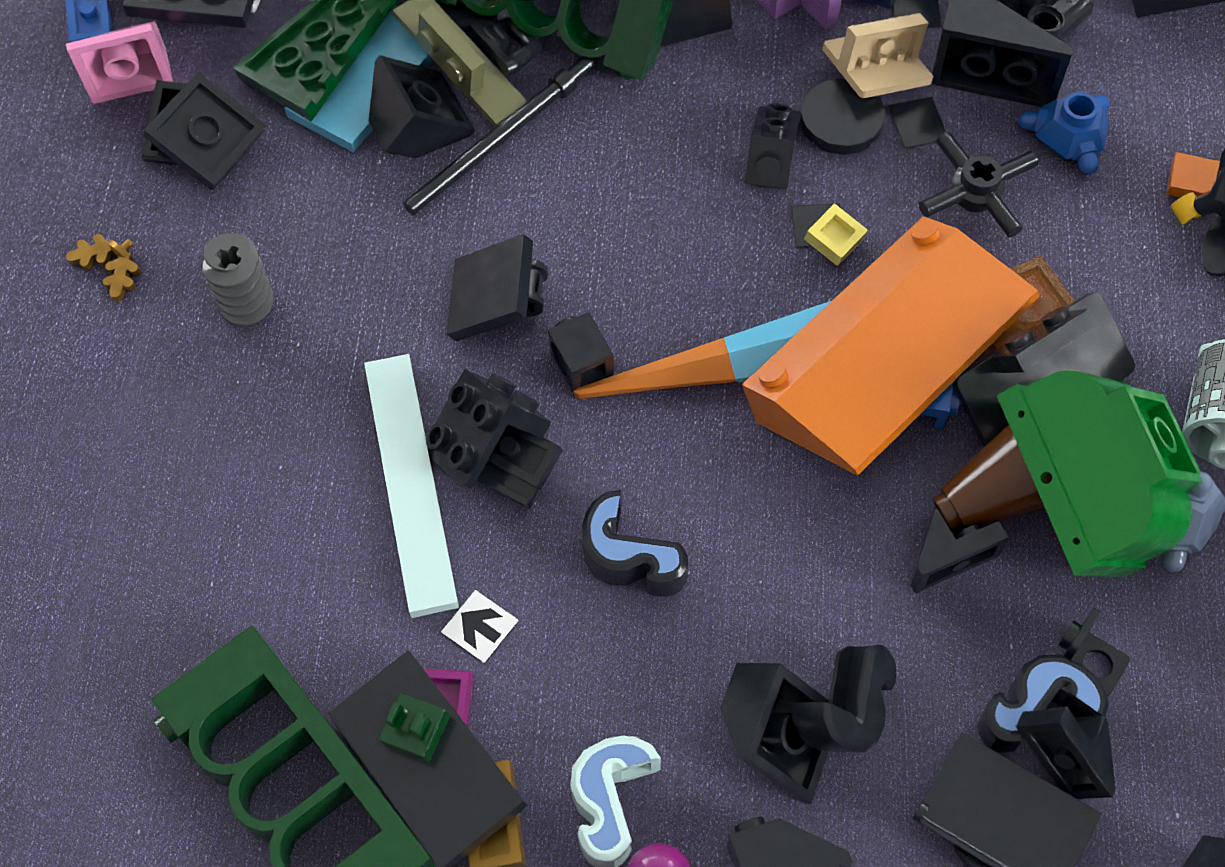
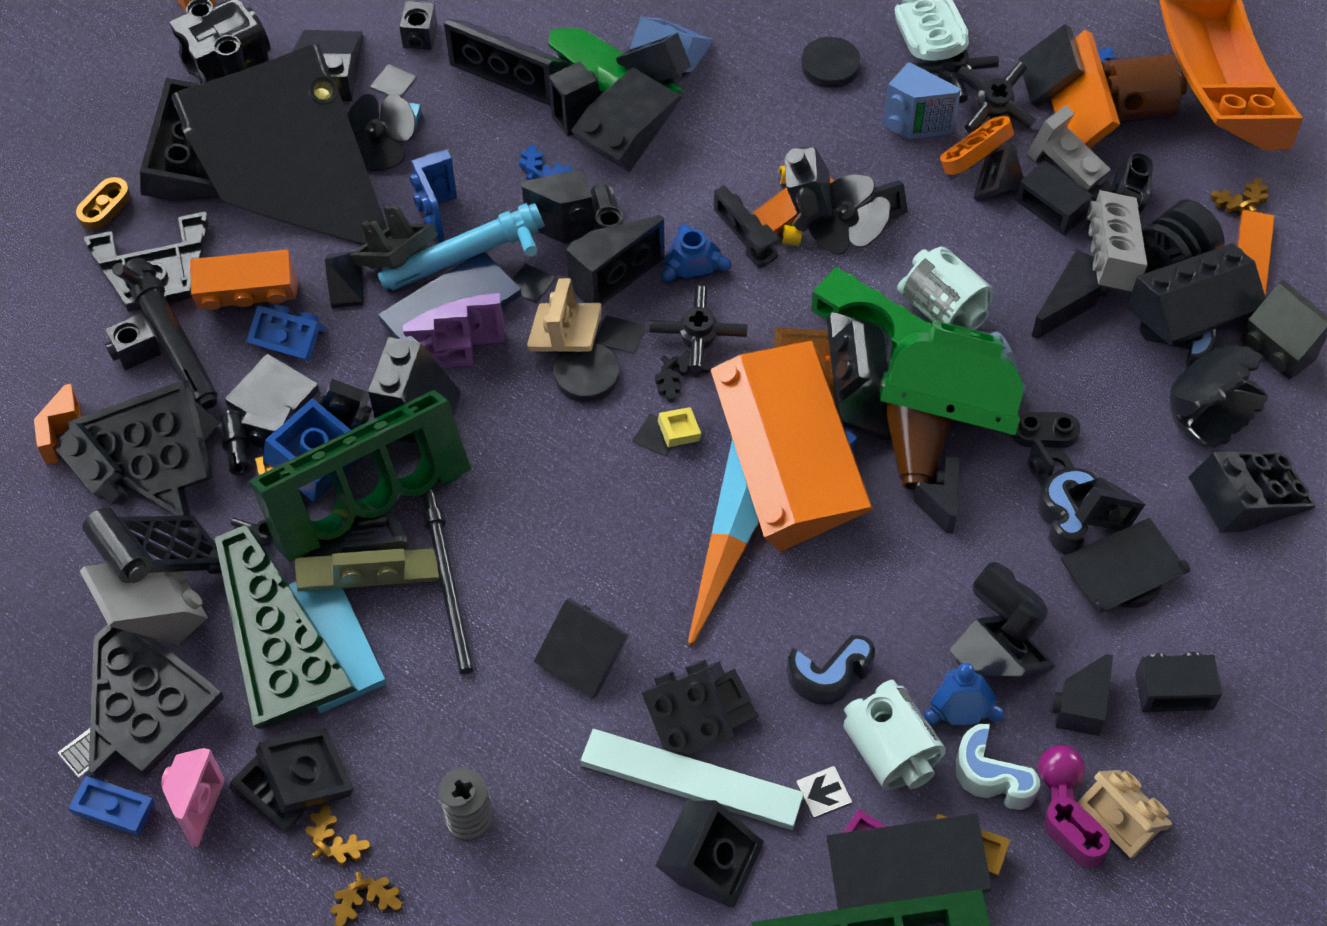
camera: 60 degrees left, 5 degrees down
black slope [368,55,475,158] -> none
dark green tile [378,693,451,763] -> none
black brick [548,312,614,395] -> none
black bracket [745,103,800,189] -> none
none -> pearl gold animal [305,804,370,866]
none -> black animal [654,351,711,402]
none -> black slope [655,800,764,907]
none -> black plate [714,185,780,267]
none -> green arch [811,267,932,360]
none -> light aqua cylinder [843,680,946,790]
none -> blue rock [923,663,1004,726]
none -> black plate [1011,412,1080,448]

